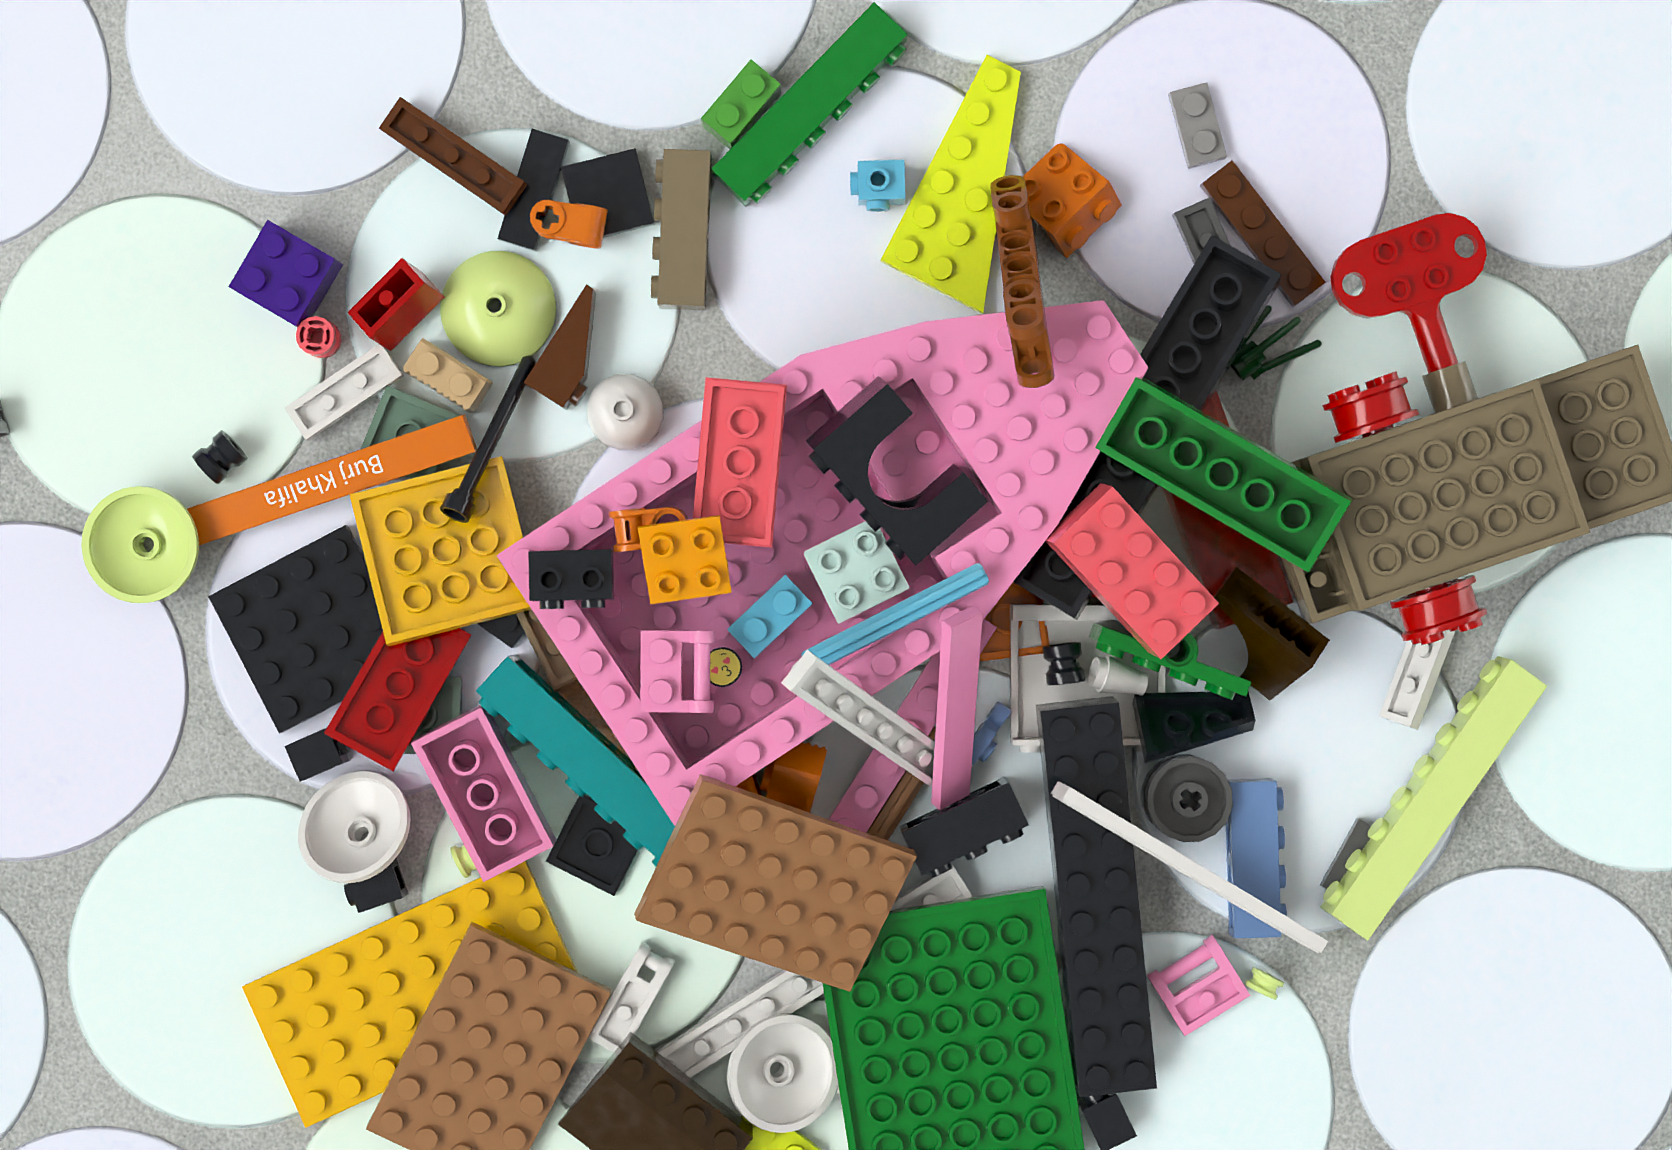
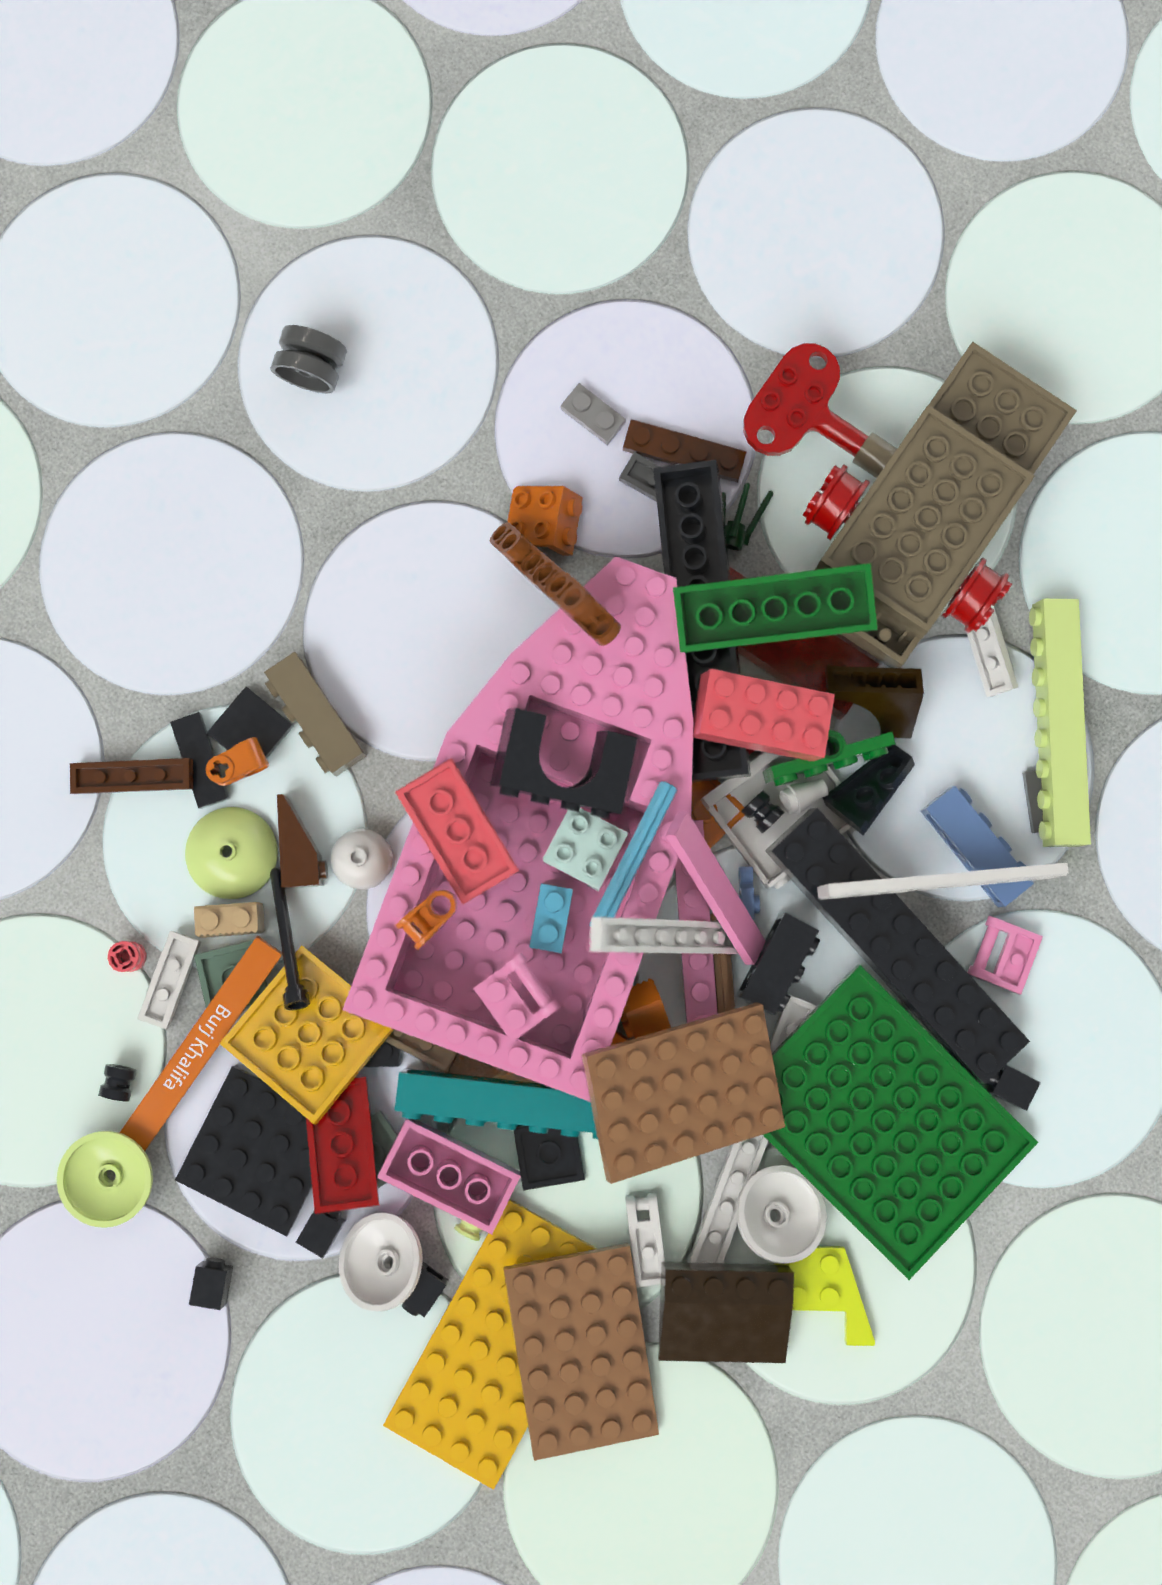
camera: 35 degrees left, 5 degrees down
dark purple brick [228,220,343,327] -> none
red brick [347,258,445,351] -> none
black brick [528,549,614,609] -> none
light orange hinge [638,515,732,604] -> none
bright green brick [700,59,781,149] -> none
light yellow tile [710,647,743,687] -> none
green brick [711,2,908,207] -> none
medium azure brick [850,160,905,212] -> none
neon yellow wing [880,55,1021,314] -> none
dark grey wheel [1141,754,1233,842] -> none
yellowish green bush [1245,967,1284,1000] -> none
none -> black brick [189,1258,233,1310]

